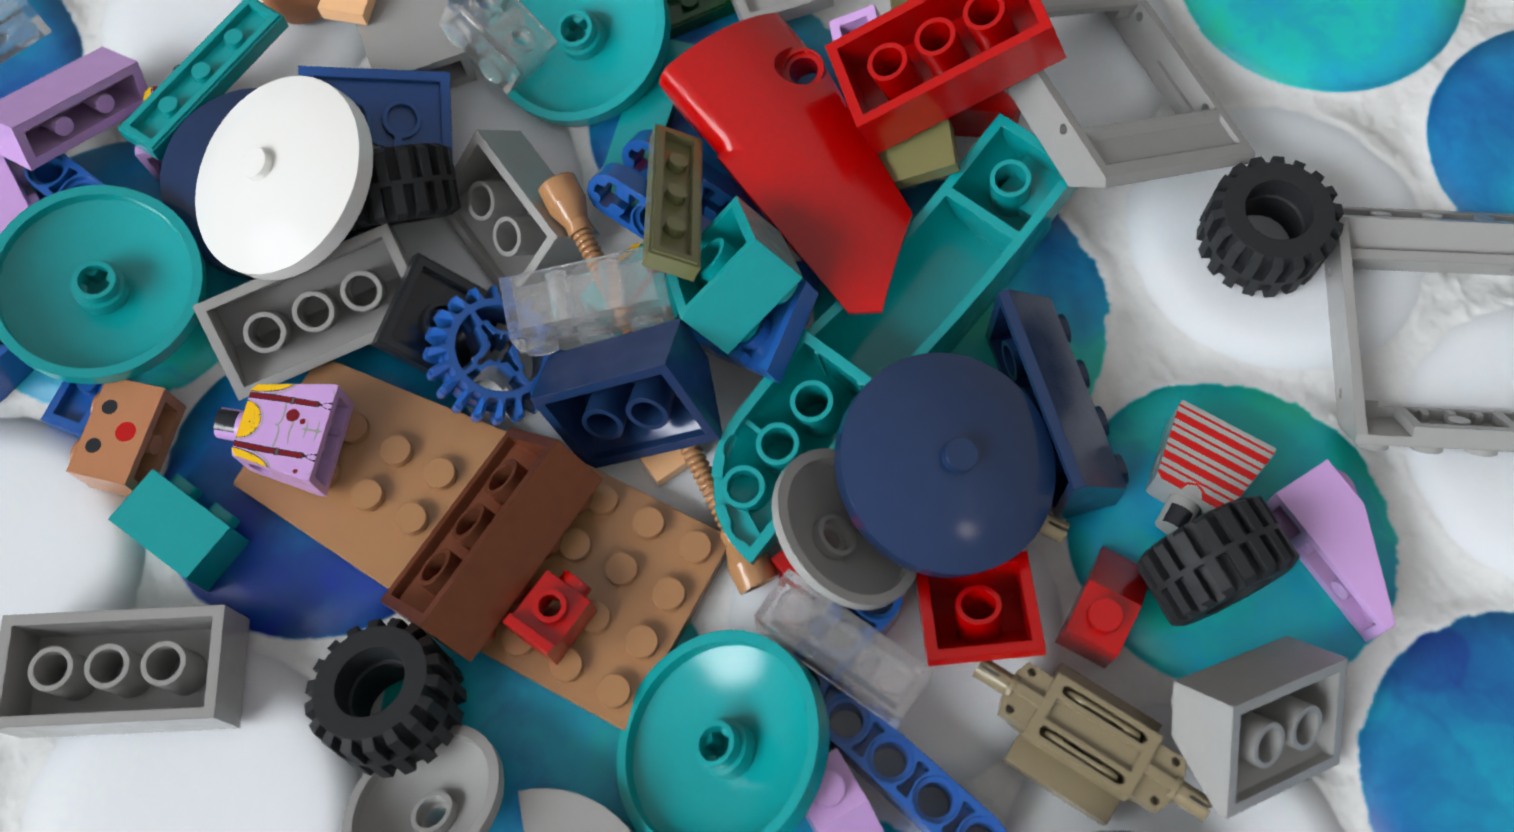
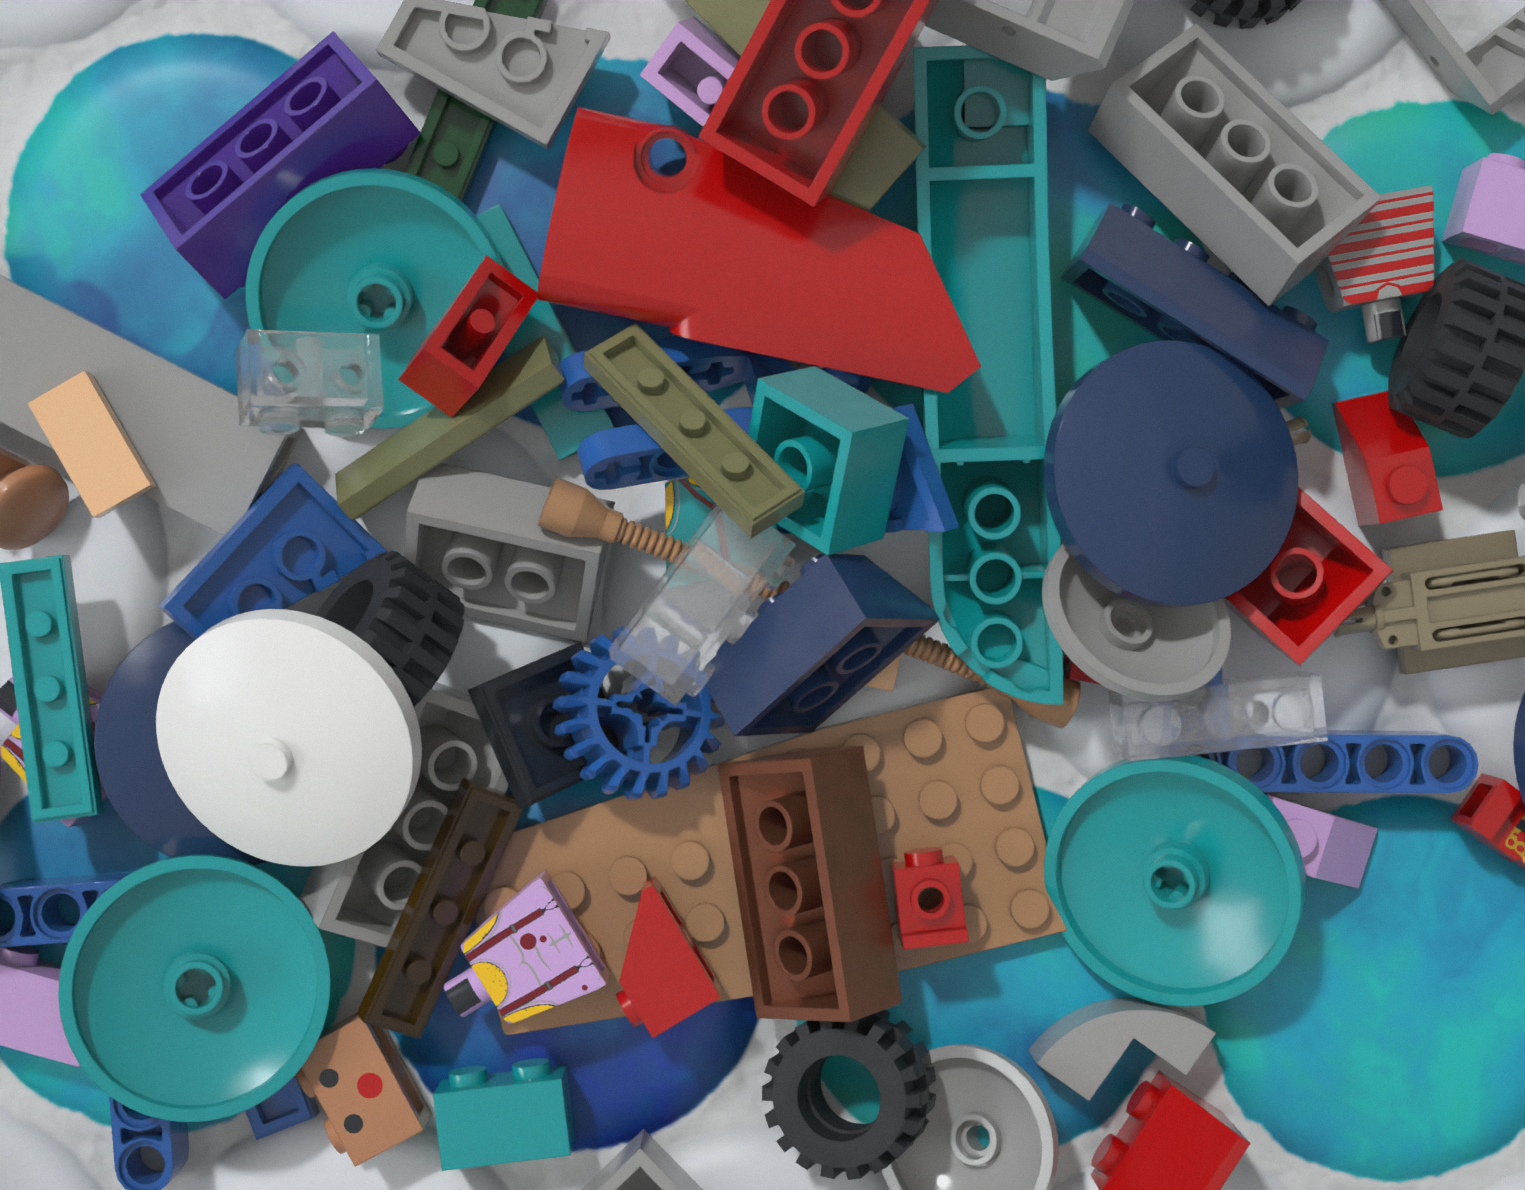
camera: 45 degrees left, 20 degrees up
none -> olive tile [335,335,565,521]
none -> dark brown tile [357,777,524,1039]
none -> red slope [398,255,537,418]
none -> red slope [616,876,721,1038]
none -> light grey slope [1088,23,1382,306]

